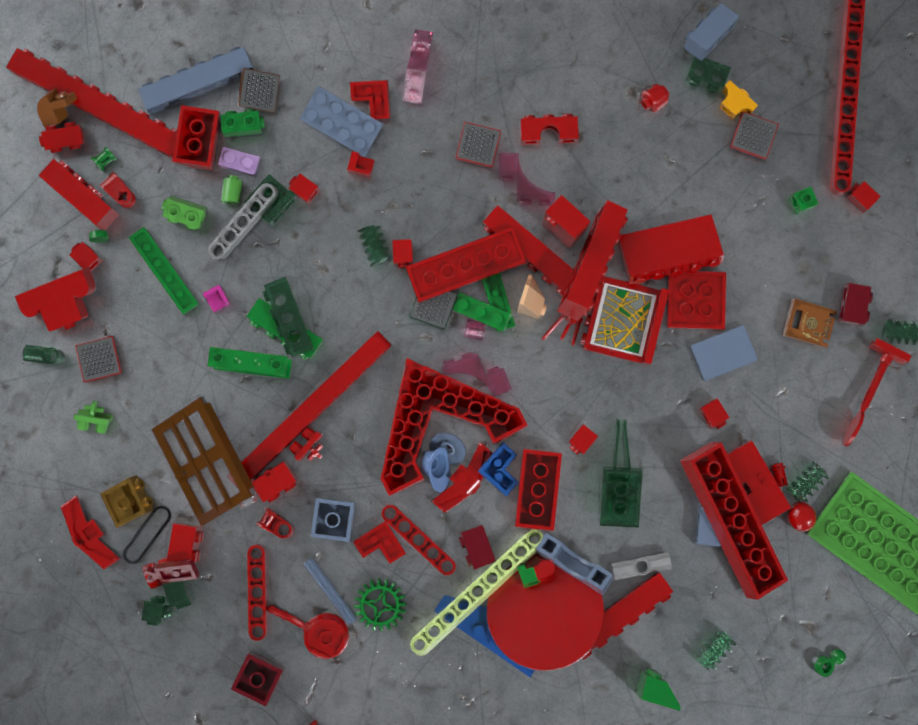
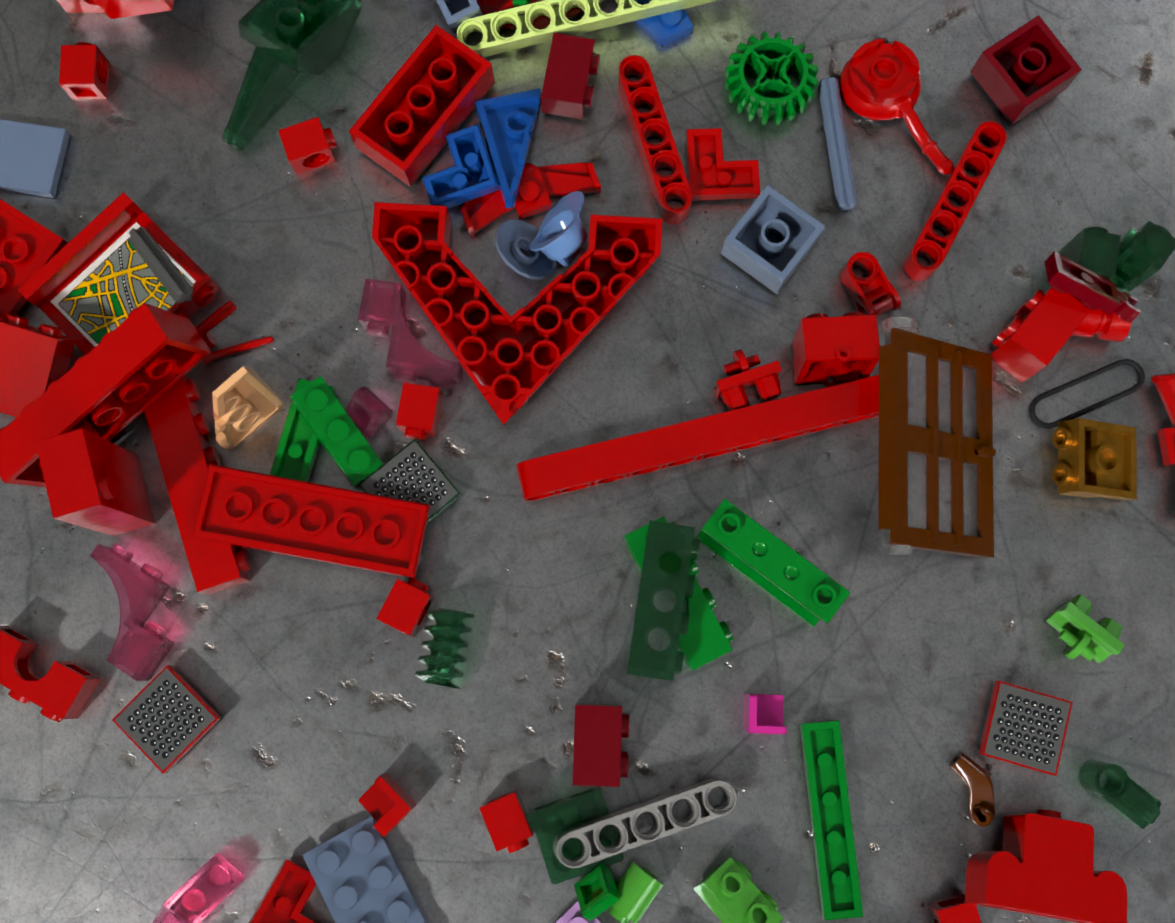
camera: 150 degrees left, 5 degrees down
none -> dark grey axle [129,227,193,304]
none -> red brick [396,382,443,441]
none -> blue wing [475,88,541,208]
none -> dark red brick [572,703,629,787]
none -> green tile [574,863,620,921]
none -> reddish brown arm [949,752,995,827]

